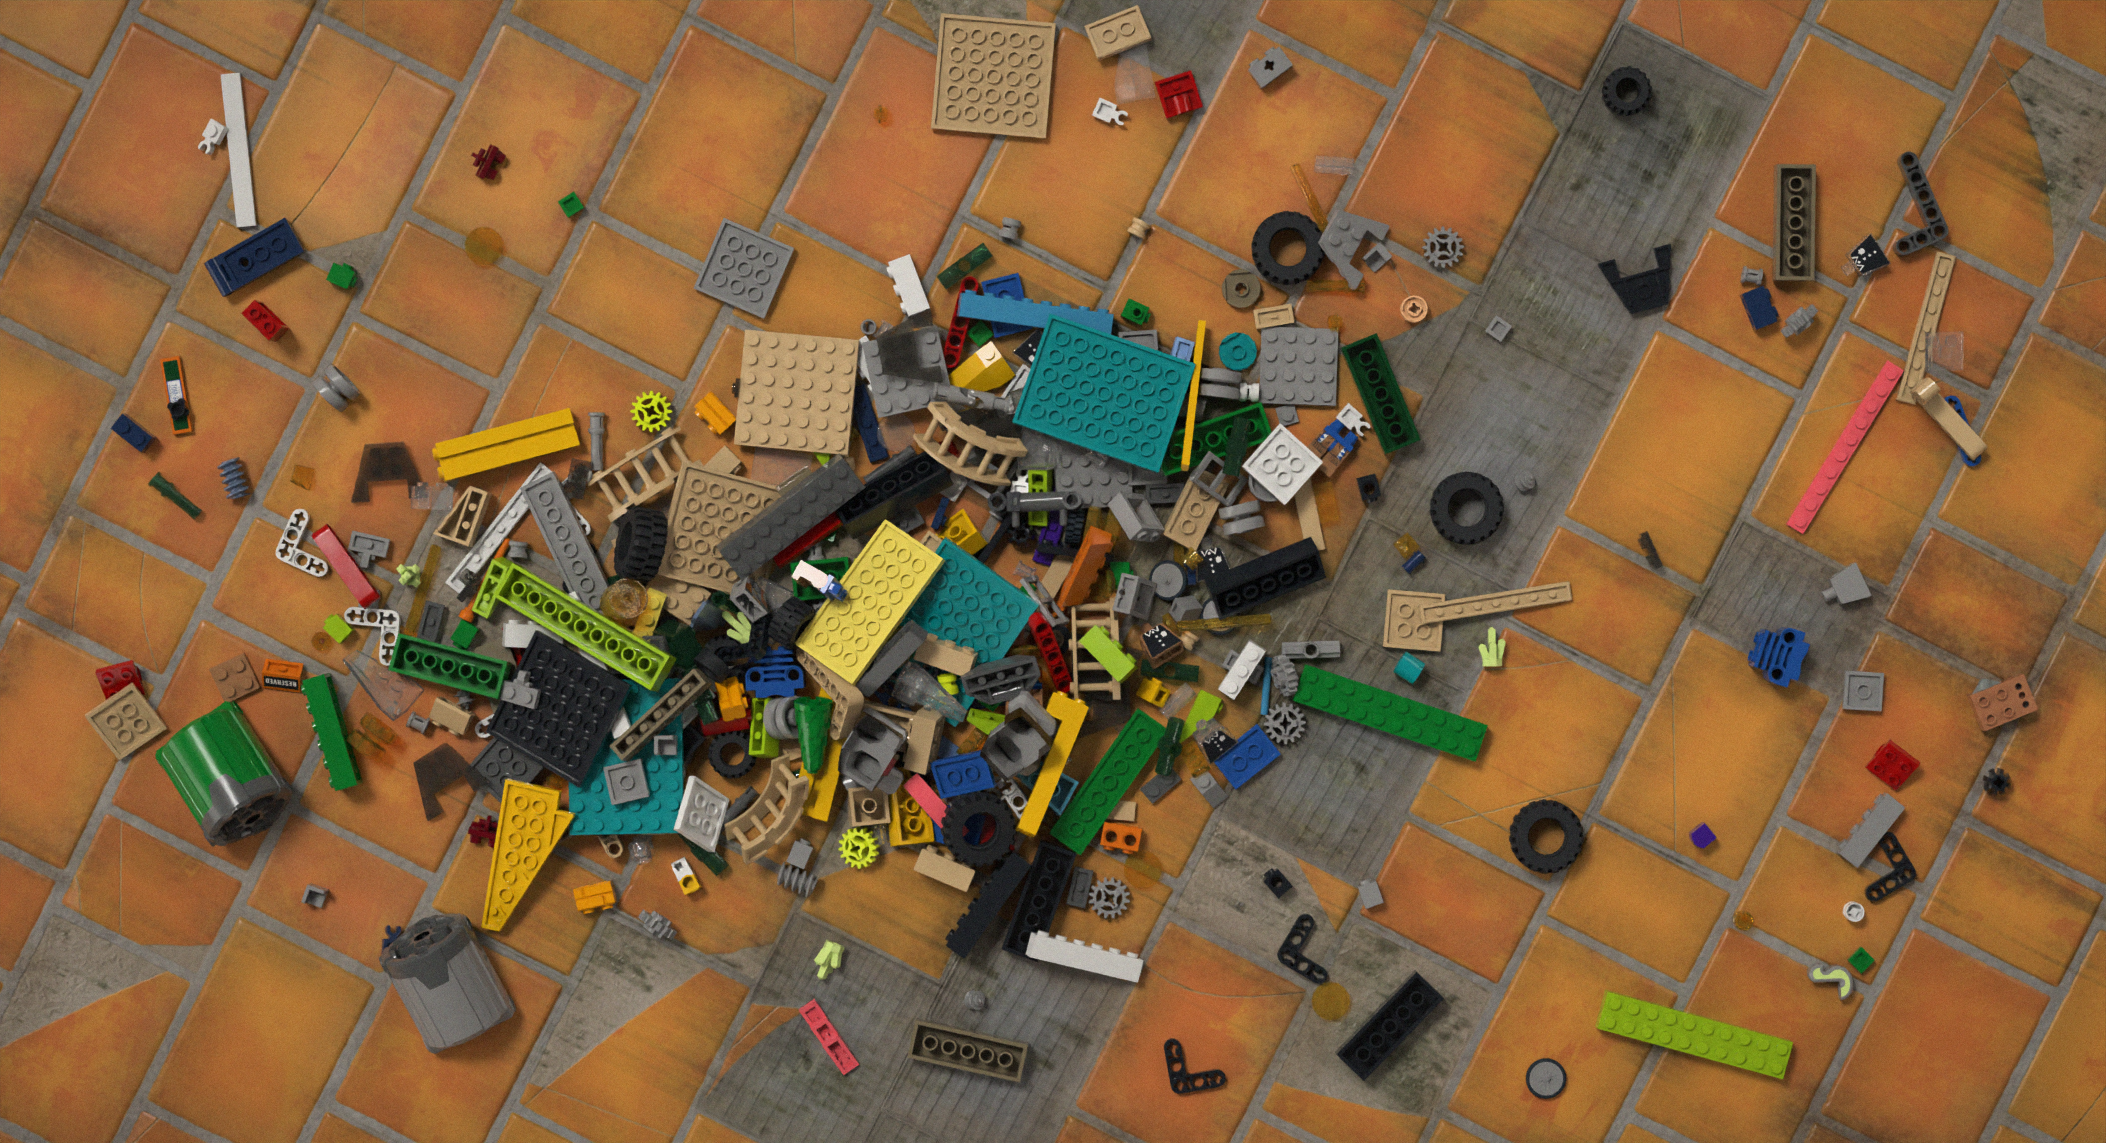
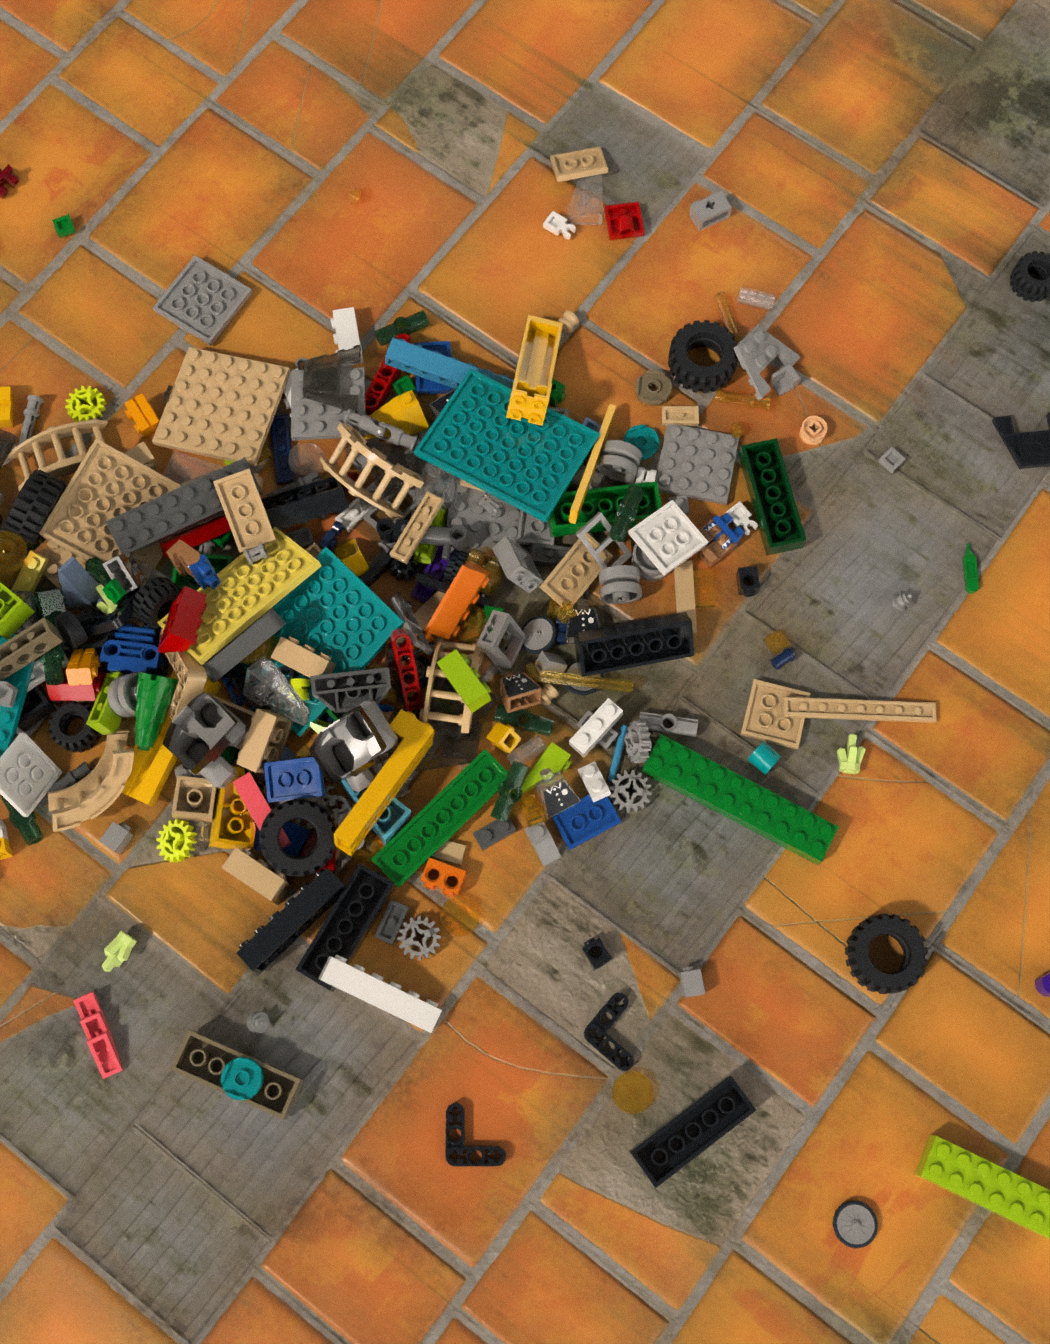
camera: 10 degrees right, 15 degrees down
light grey piece [777,862,819,898] -> none
tan plate [931,13,1056,139] -> none
light grey wheel [998,217,1021,240] -> none
light grey gear [1422,226,1464,268] -> none
black tyre [1429,472,1504,545] -> none
clear smoke plate [1637,531,1663,569] -> none
none -> green plate [103,578,127,605]
none -> red slope [157,586,207,653]
none -> tan plate [213,469,277,554]
none -> teal tile [220,1057,264,1101]
none -> light grey bush [244,542,269,565]
none -> tan tile [390,491,444,564]
none -> yellow brick [506,315,563,426]
none -> white plate [577,762,611,802]
none -> green piece [962,544,979,594]

